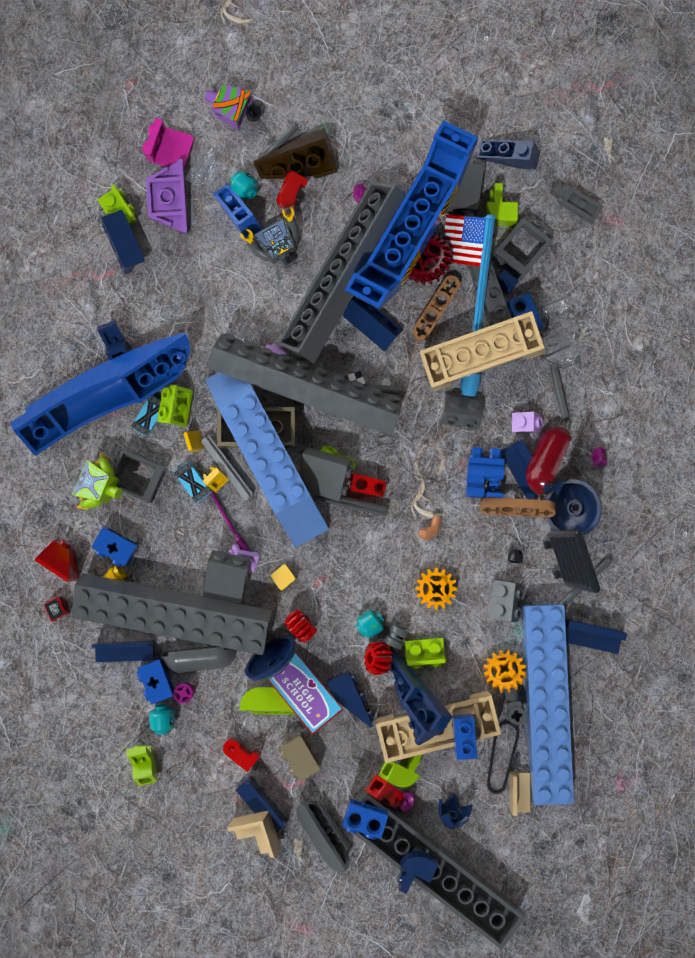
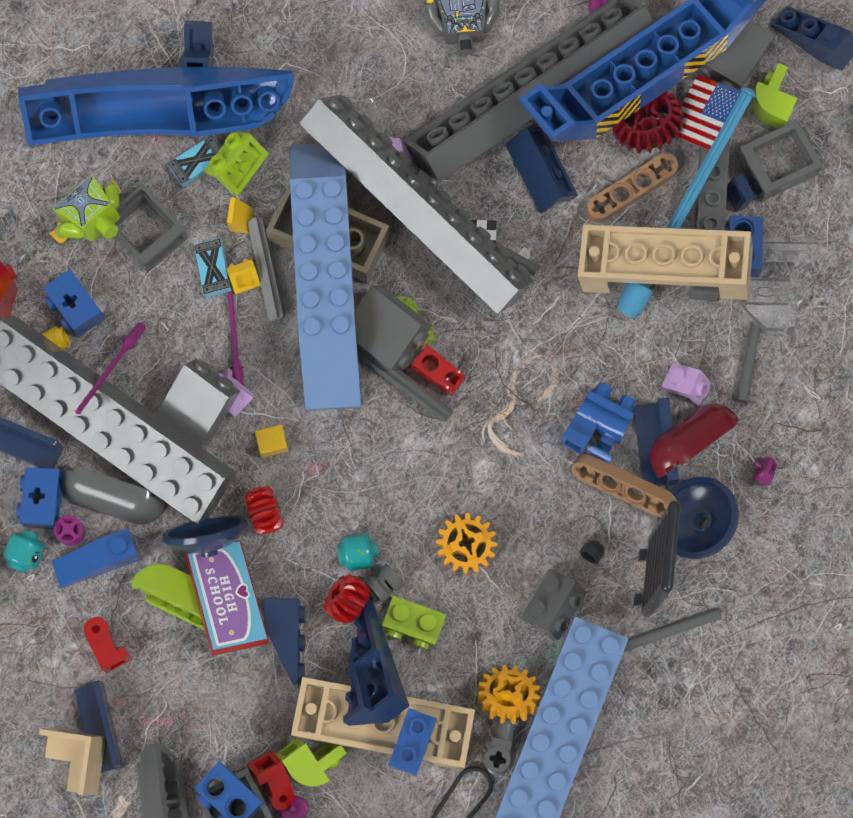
camera: 20 degrees right, 10 degrees down
dark tan piece [279,732,321,782] -> none
nougat arm [418,516,442,540] -> none
dark grey bracket [442,394,484,429] -> none
dark blue panel [565,619,627,654] -> none
none -> blue slope [52,528,142,589]
none -> magenta piece [75,322,146,415]

